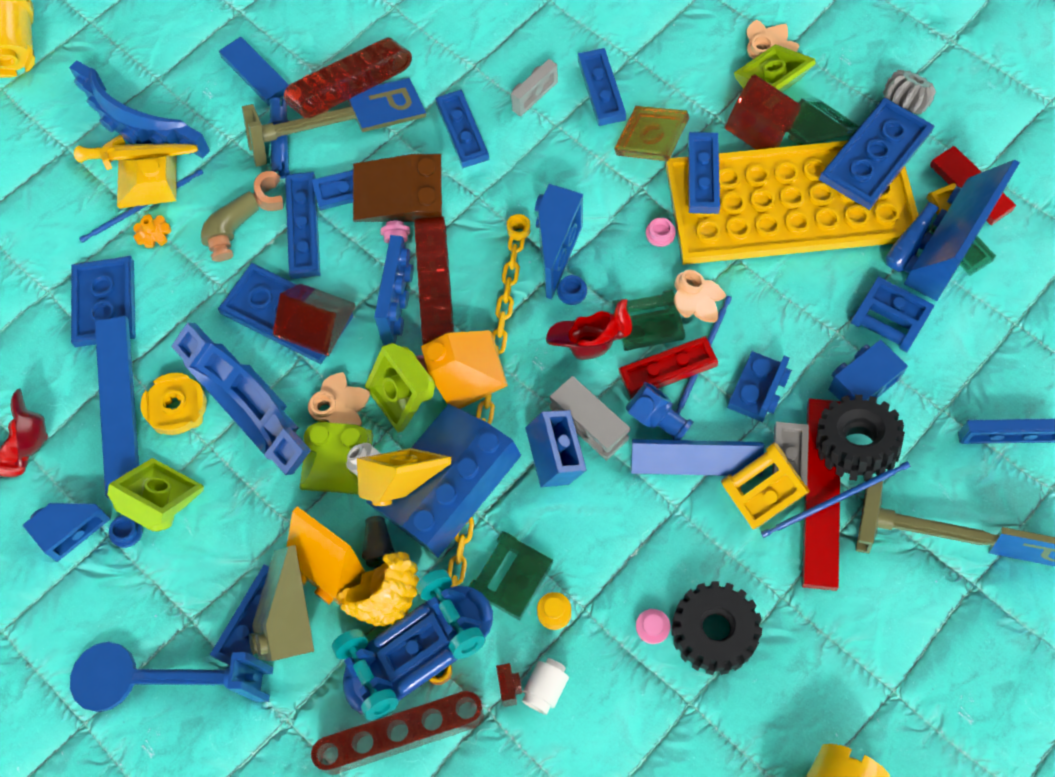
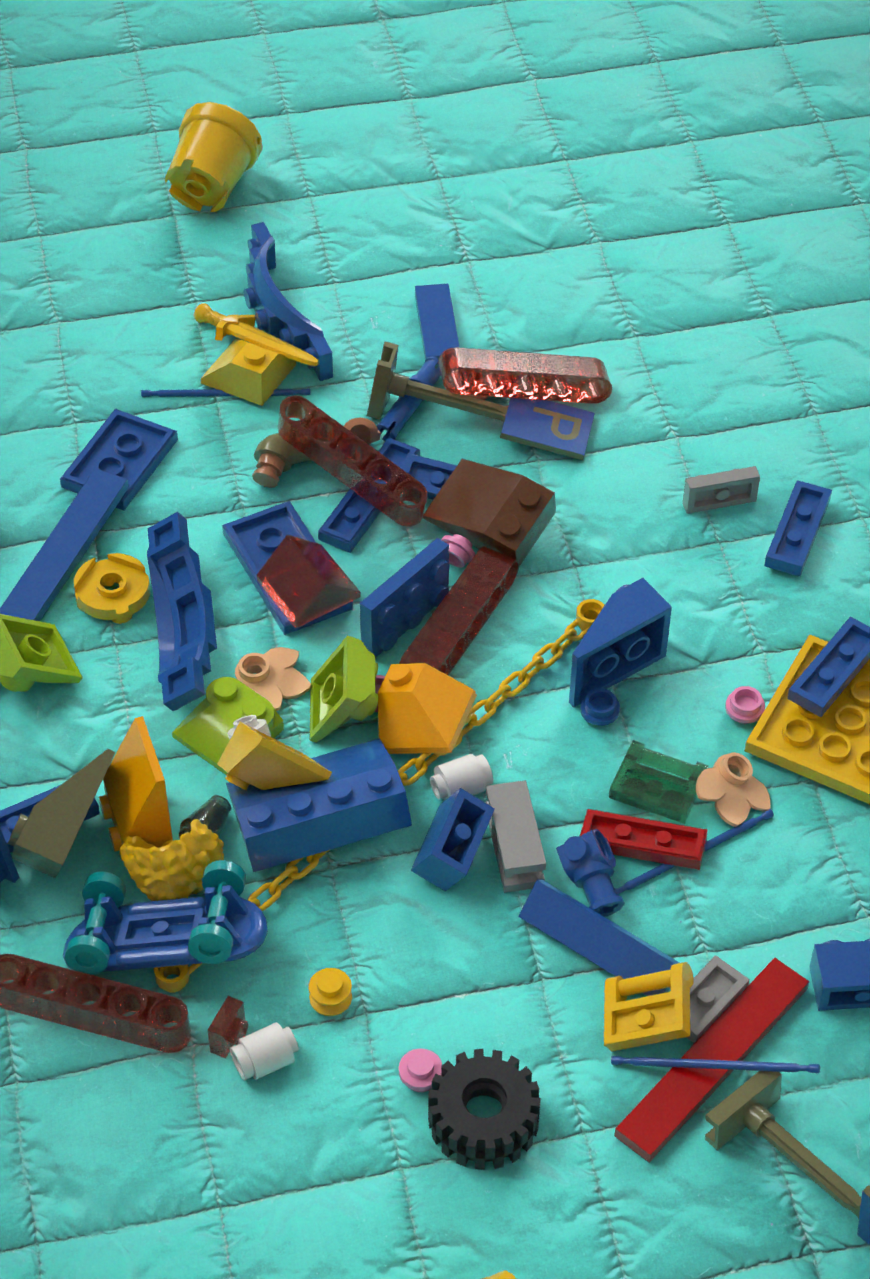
camera: 30 degrees right, 15 degrees down
light orange plant [133,214,171,248] -> none
blue tile [435,89,489,169] -> none
clear green plate [468,531,553,621] -> none
red hair [546,299,632,360] -> none
clear orange tile [614,106,689,161] -> none
blue bracket [727,351,792,422] -> none
black tyre [816,395,905,481] -> none
none -> clear red beam [278,395,428,527]
none -> white brick [430,754,493,801]

